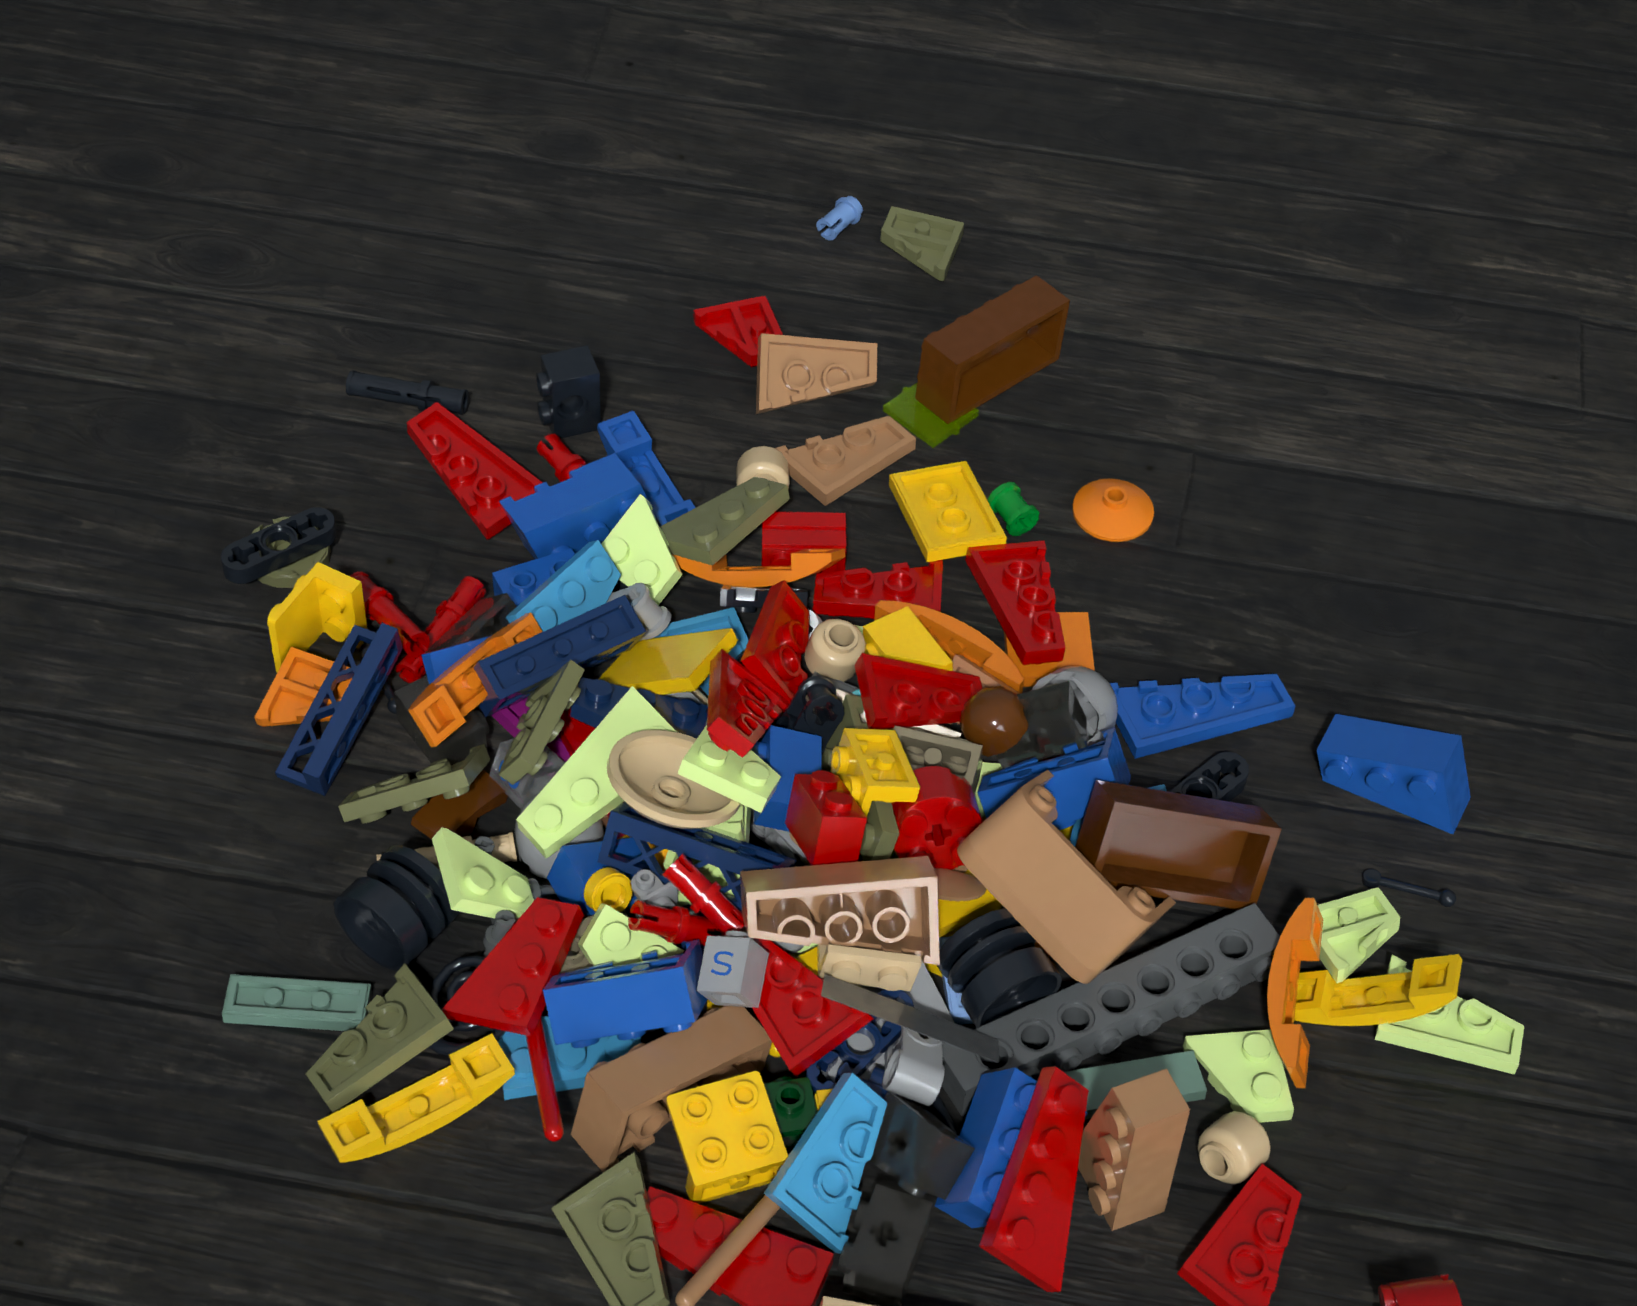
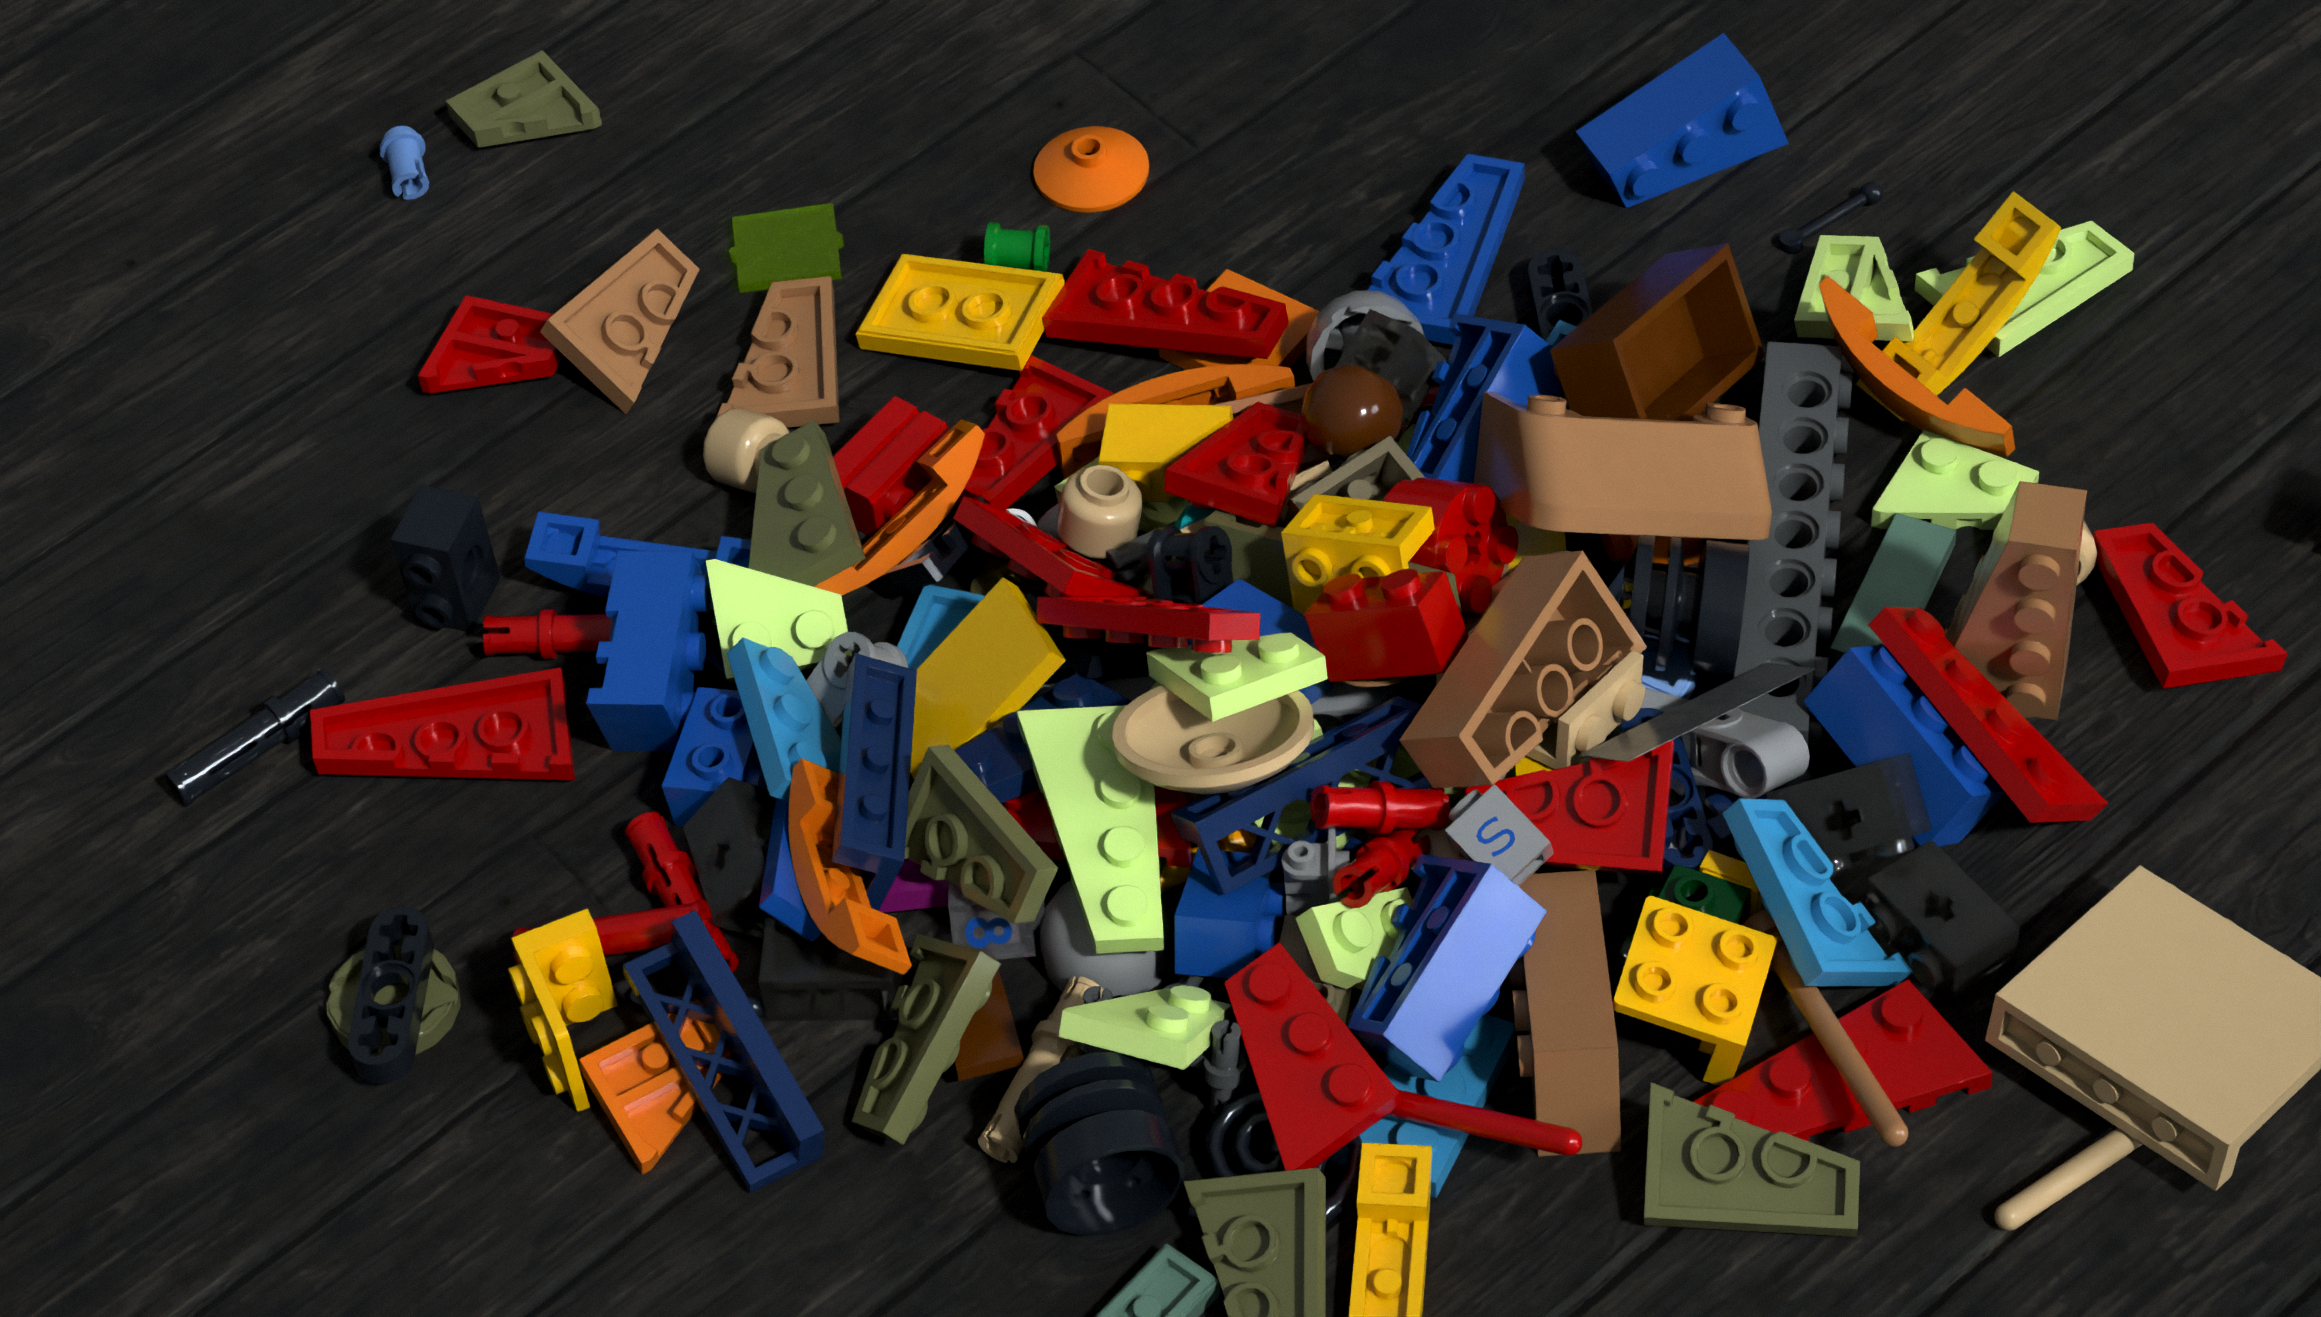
camera: 45 degrees left, 0 degrees up
yellow tile [584,867,633,913] -> none
reddish brown piece [915,275,1070,424] -> none

